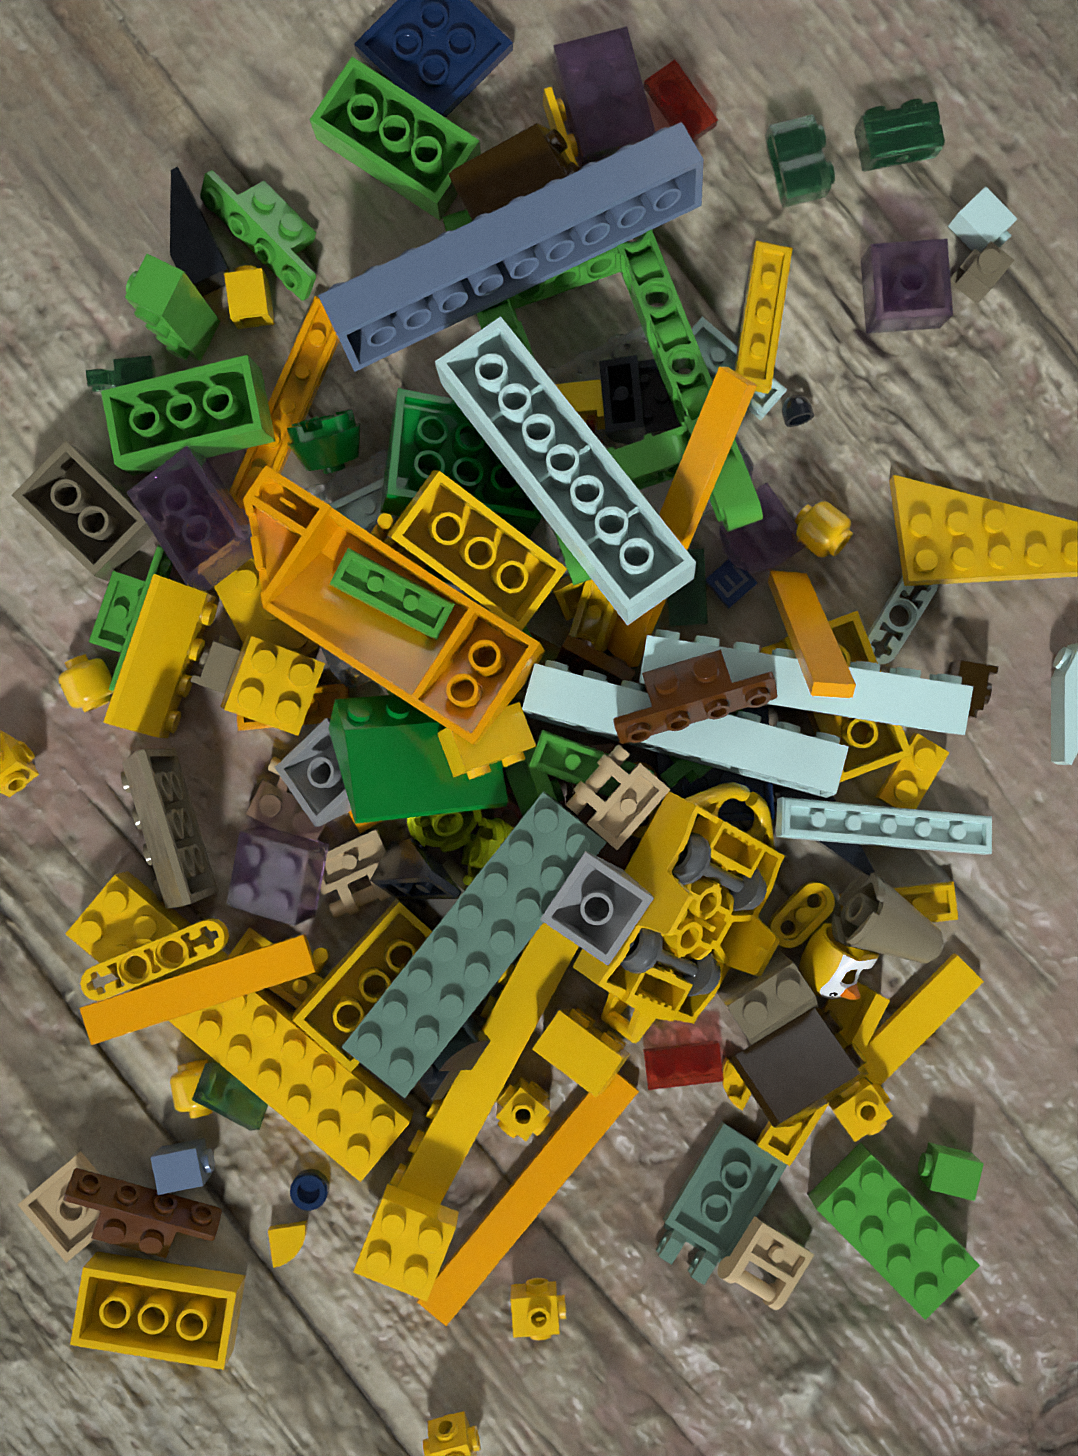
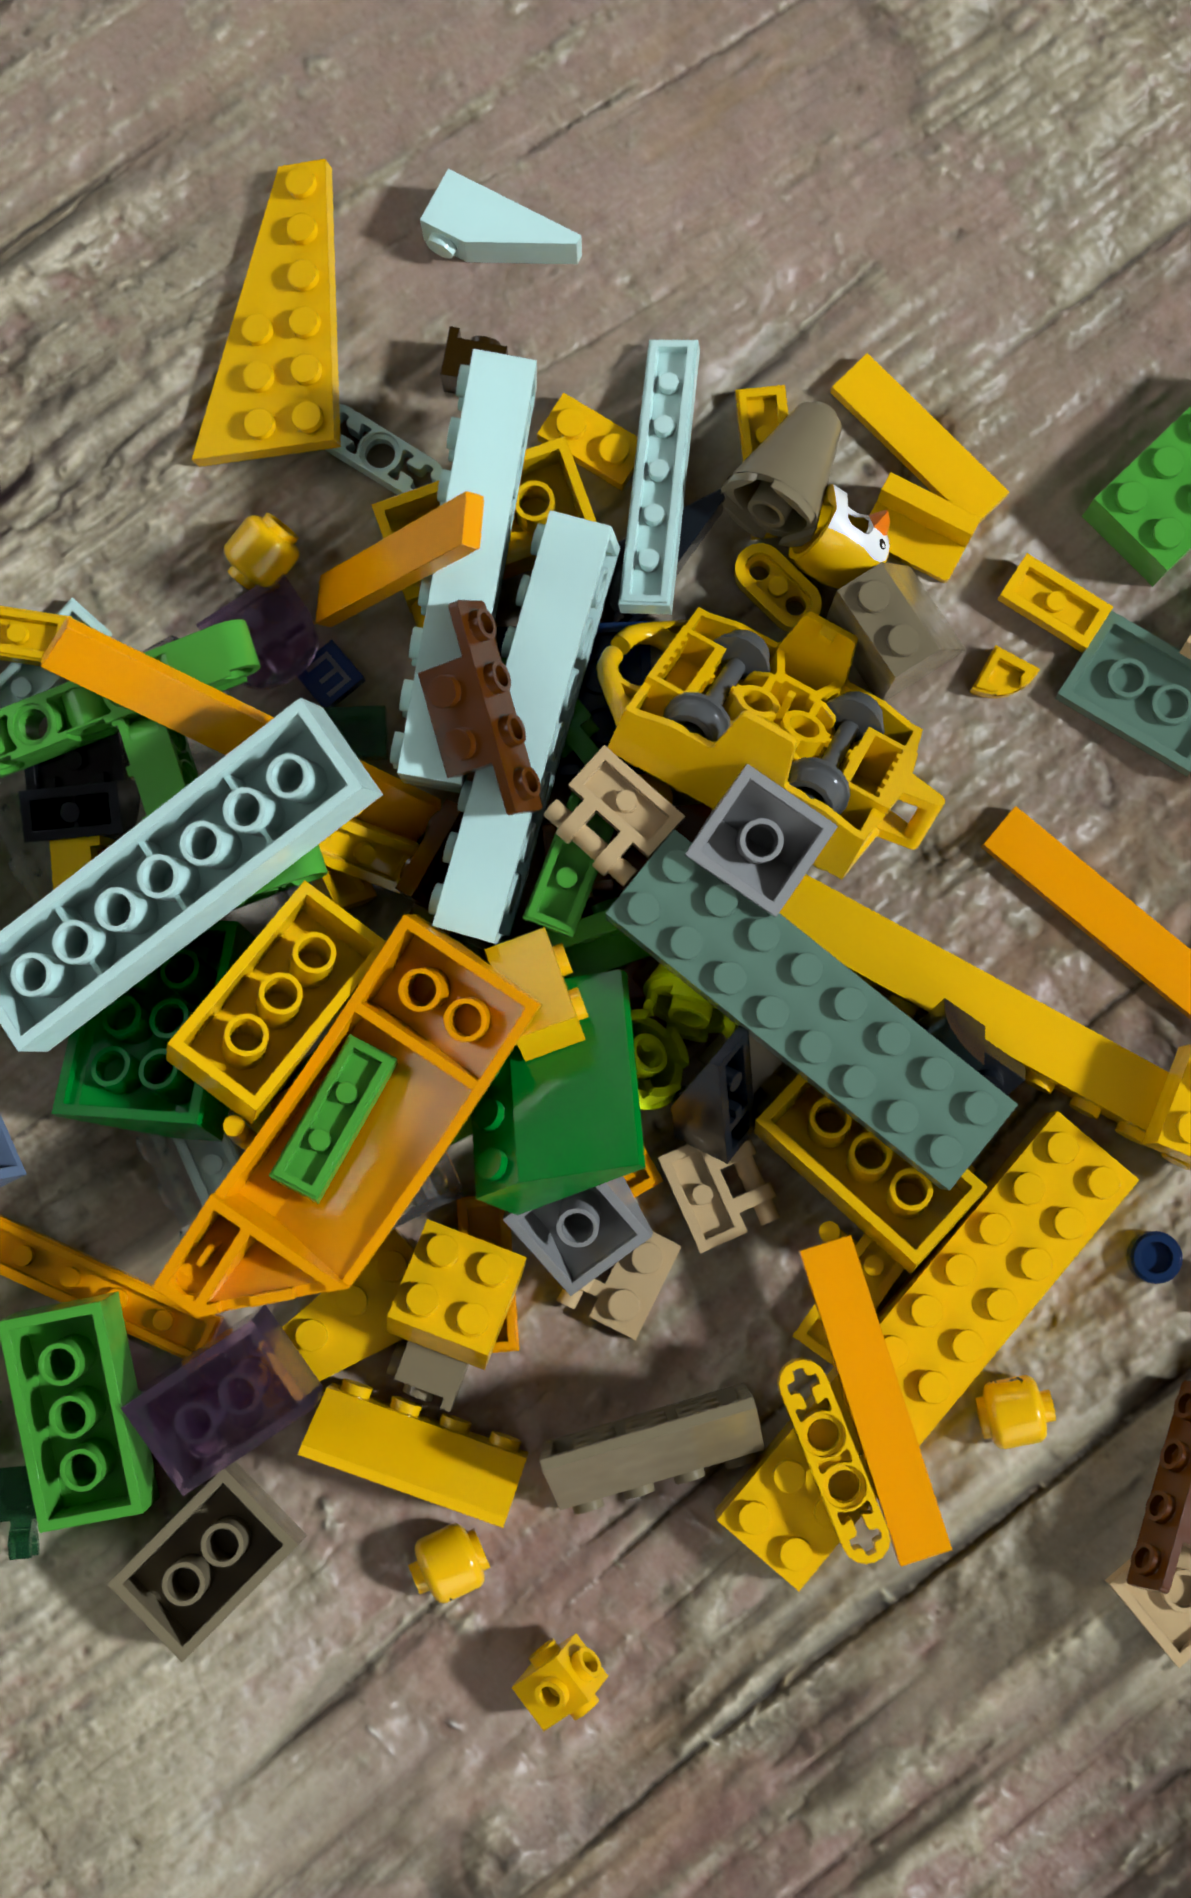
camera: 85 degrees left, 5 degrees down
bright green bracket [89,545,174,691] -> none
sand blue brick [150,1138,215,1195] -> none
clear green plate [192,1062,268,1131] -> none
clear purple brick [226,825,329,926] -> none
green cone [287,409,361,474] -> none
yellow brick [496,1077,551,1142] -> none
yellow brick [532,1007,630,1097] -> none
clear red plate [643,1040,724,1090] -> none
dark brown slope [729,1007,868,1128] -> none
black hinge [782,395,814,427] -> none
yellow brick [829,1077,893,1142] -> none
bright green brick [918,1142,984,1201] -> none

